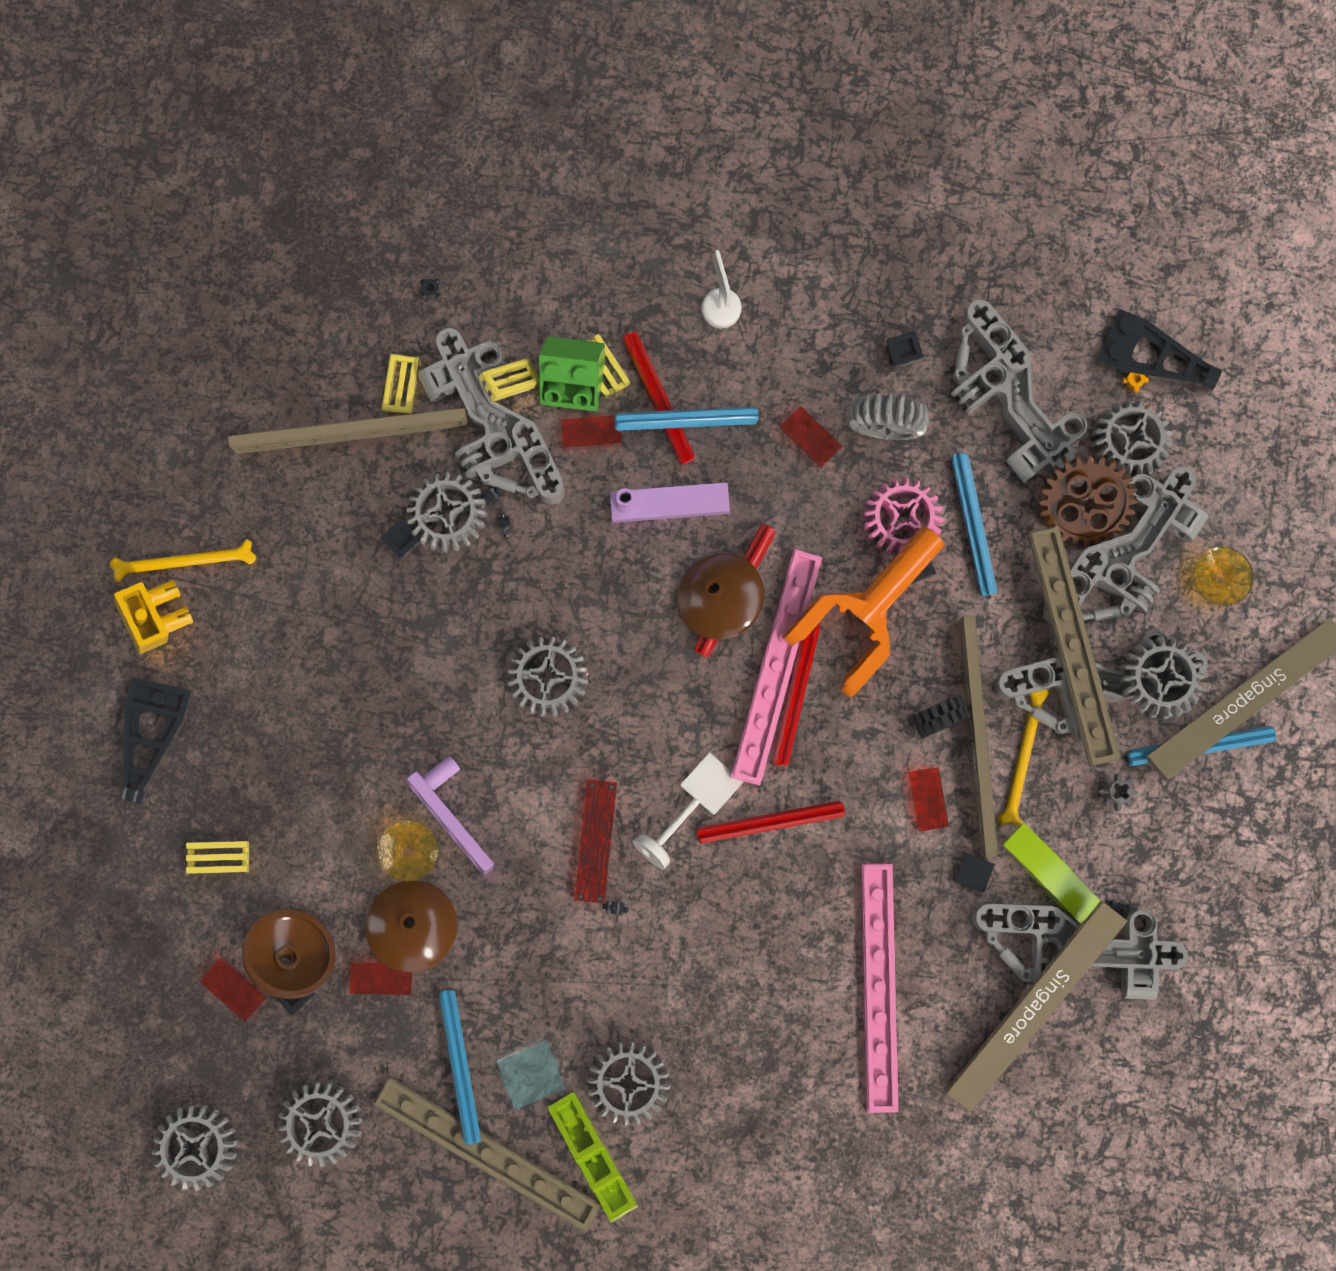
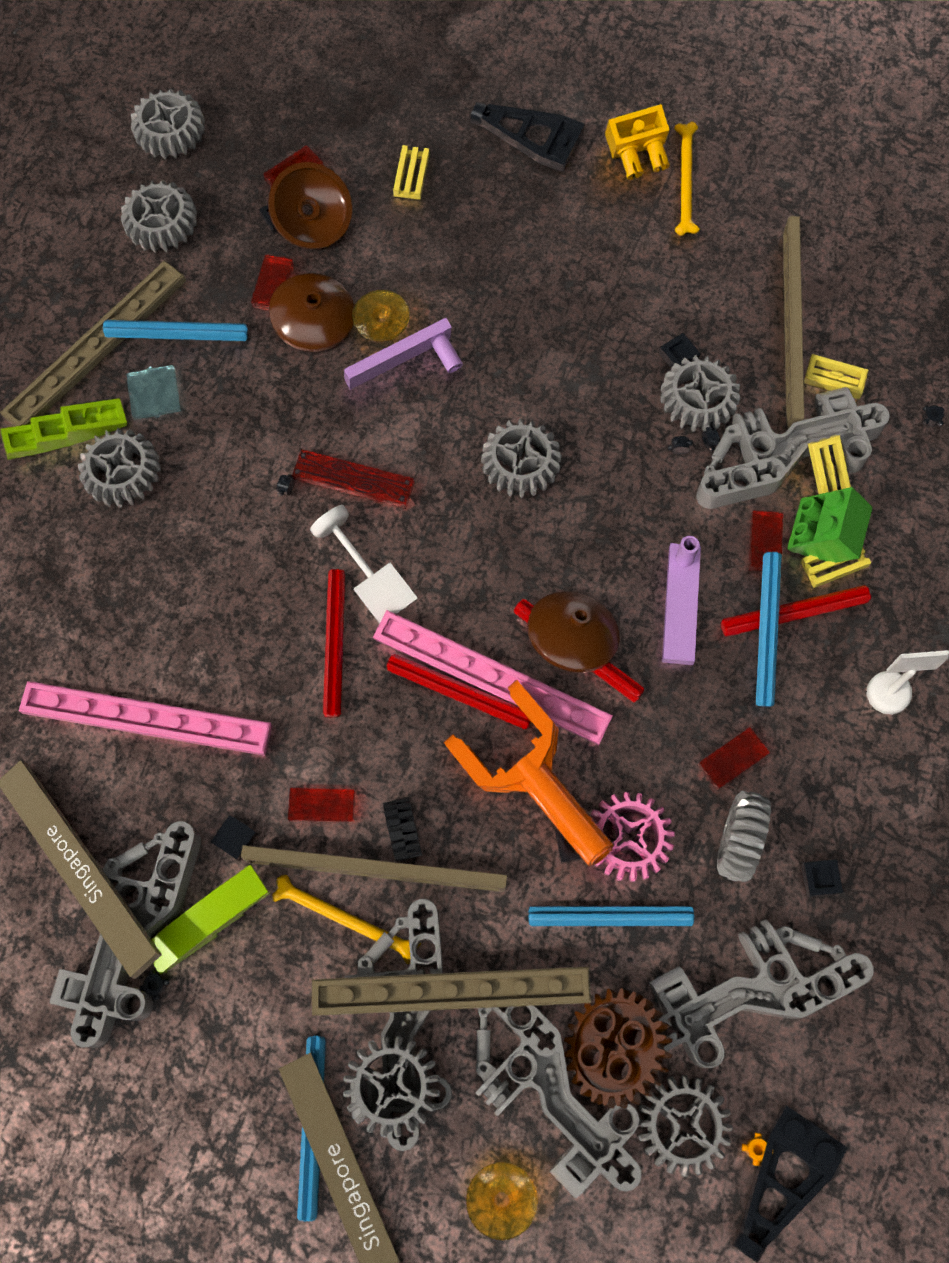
camera: 105 degrees right, 10 degrees down
flat silver gear [1098,773,1138,812] -> none

